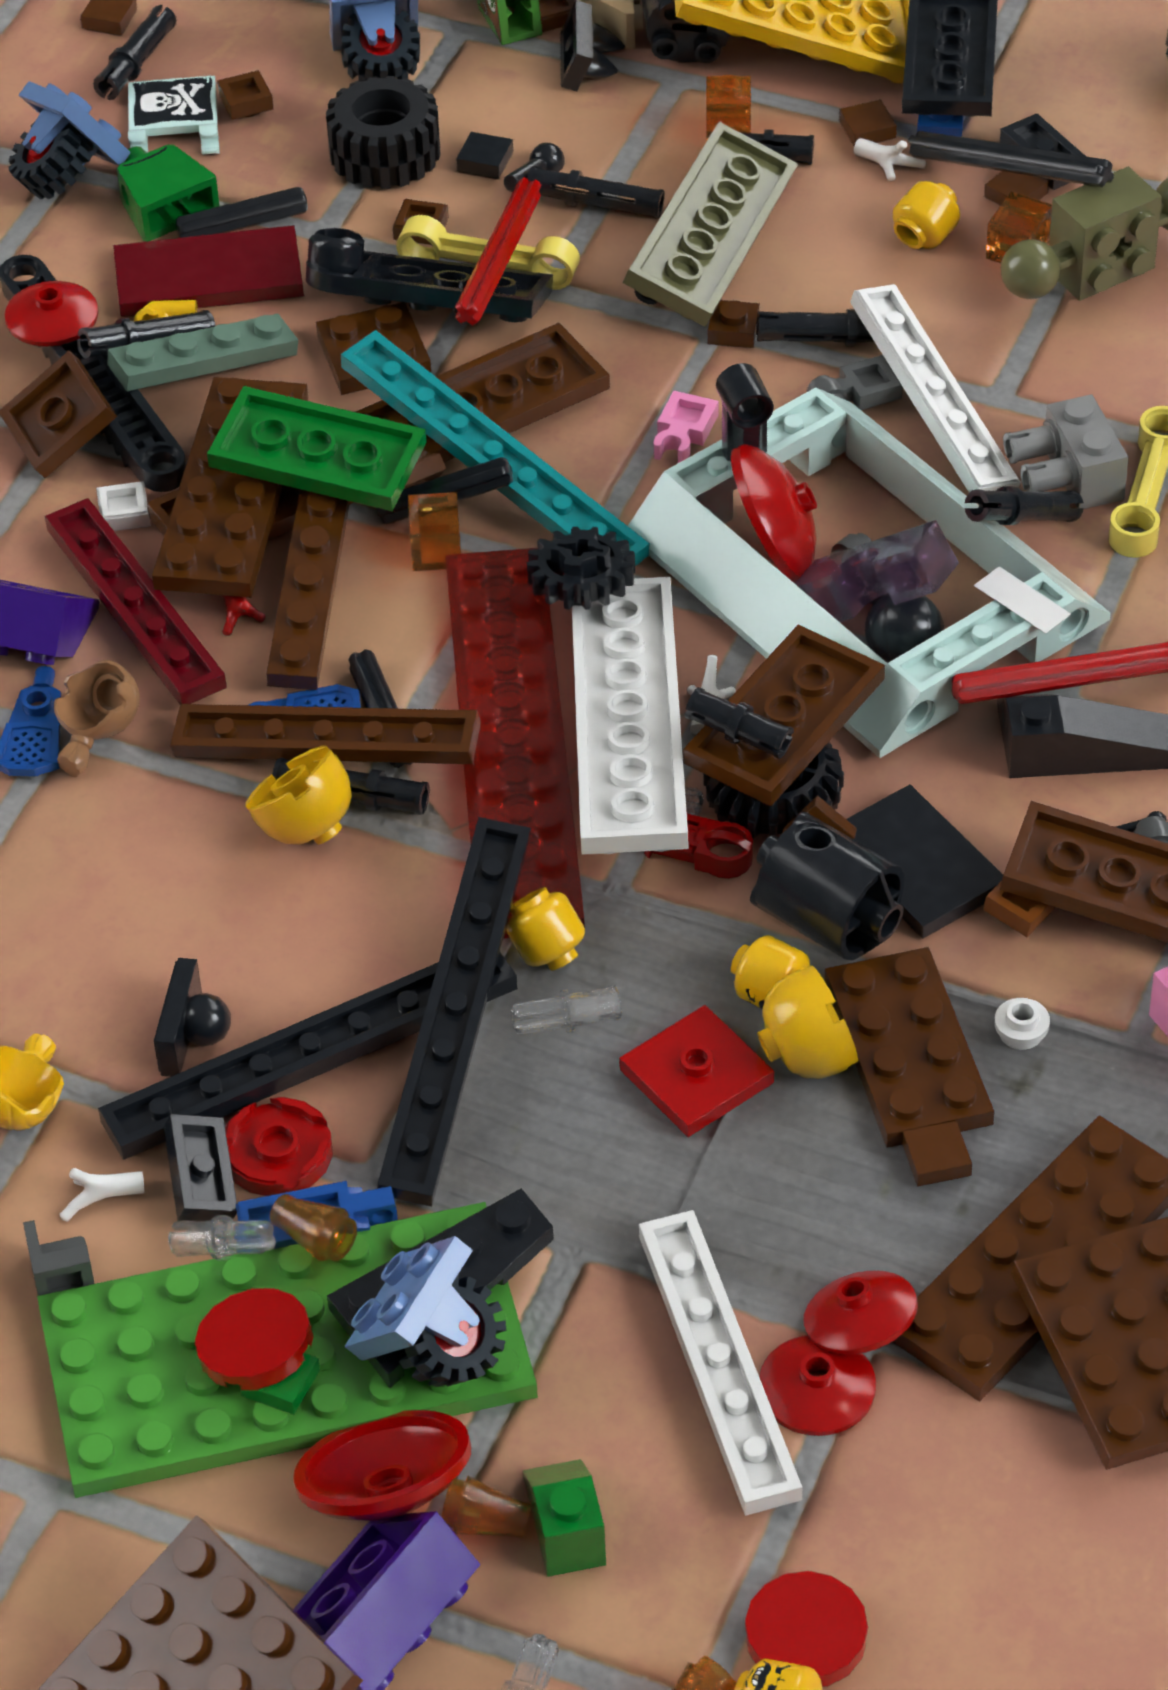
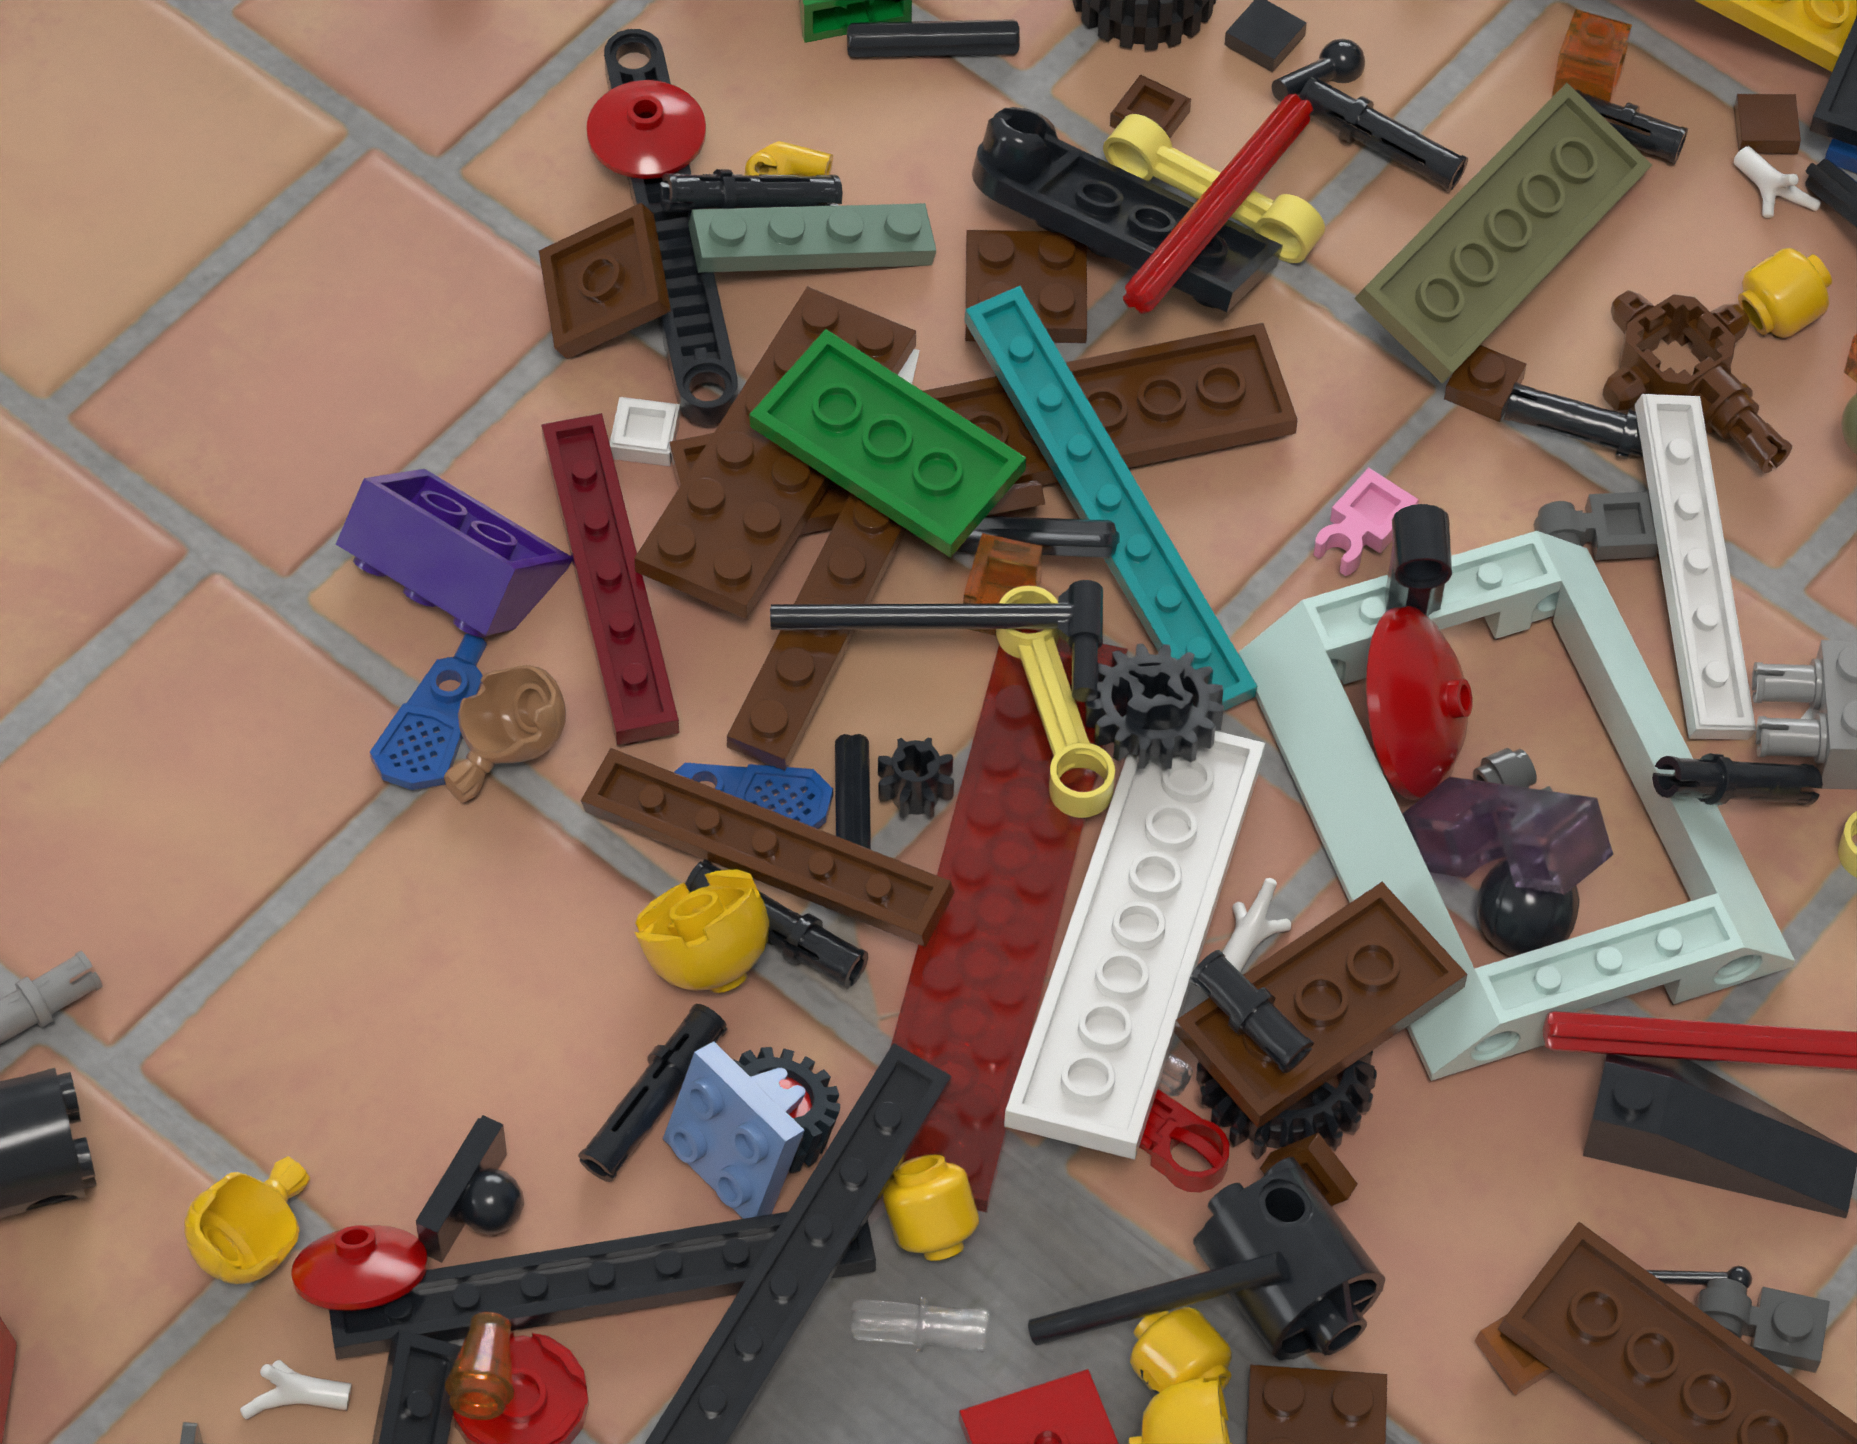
camera: 15 degrees right, 10 degrees up
dark red tile [113,225,304,317] -> none
red bar [221,595,266,636] -> none
black tile [847,784,1003,939] -> none
white sticker [974,566,1071,634] -> none
none -> red dish [291,1225,428,1310]
none -> clear orange cone [445,1312,514,1420]
none -> black pin [578,1003,728,1182]
none -> medium blue plate [663,1041,840,1219]
none -> black bar [770,580,1103,702]
none -> black gear [878,737,954,818]
none -> light yellow piece [996,586,1115,818]
none -> black bar [1028,1251,1288,1346]
none -> reddish brown piece [1602,290,1792,473]

